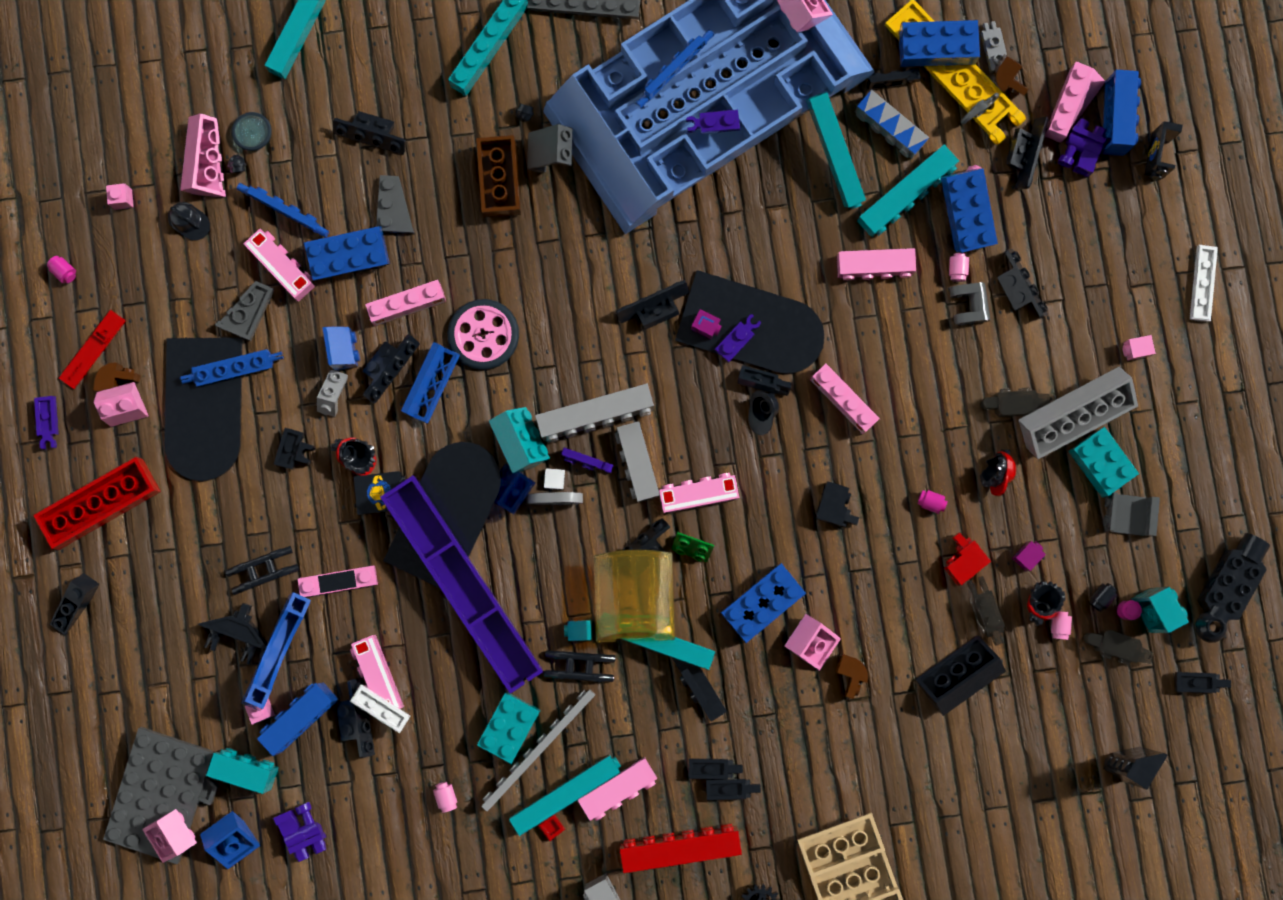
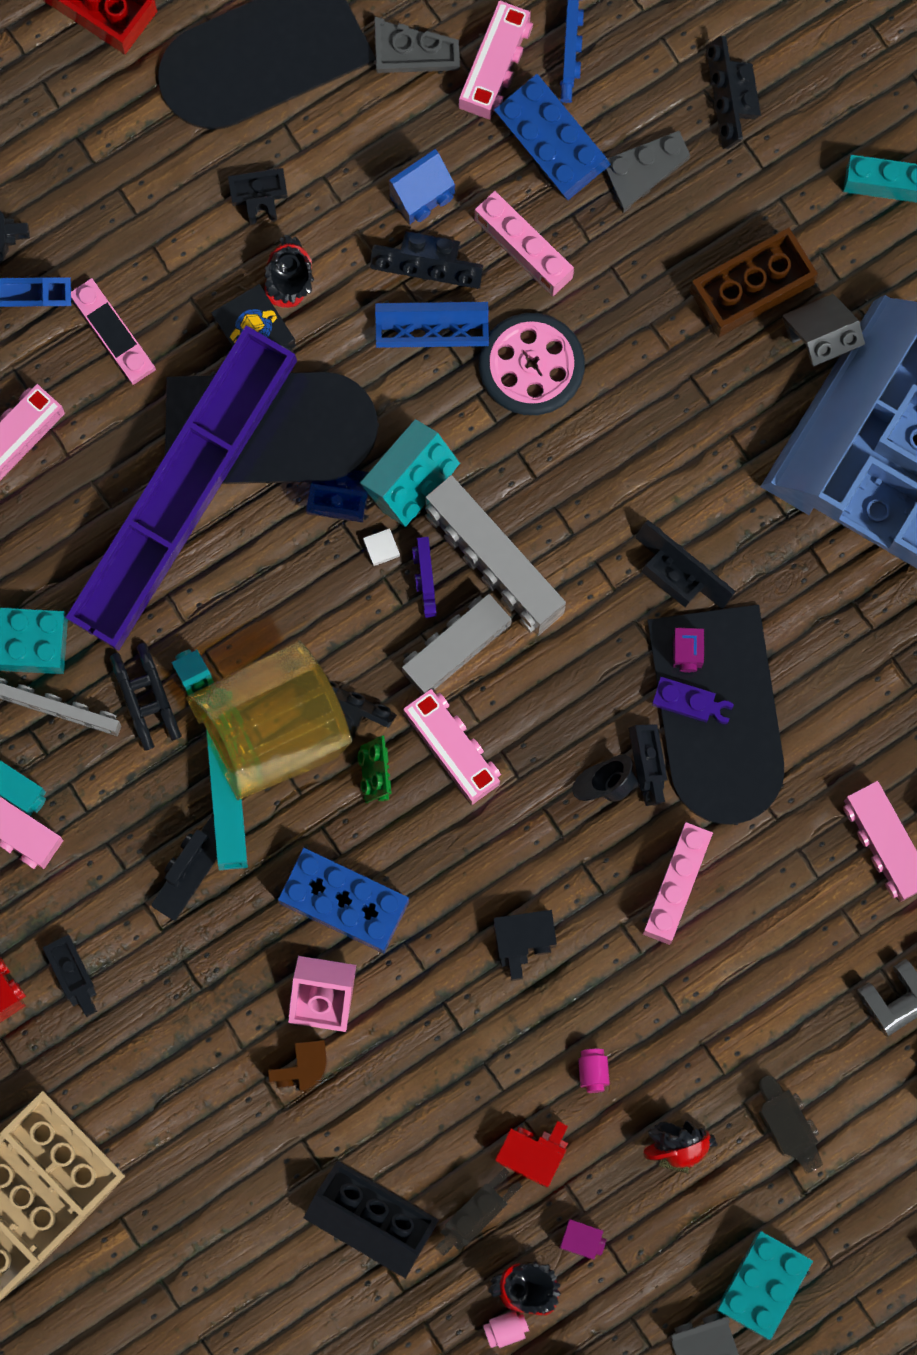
camera: 65 degrees right, 5 degrees down
blue plate [181,349,284,386] -> none
black piece [225,546,299,595] -> none
light grey bracket [317,370,348,417] -> none
black plate [516,103,534,122] -> none
light grey piece [528,492,583,505] -> none
black hinge [689,758,743,779] -> none
light grey brick [1019,367,1138,459] -> none

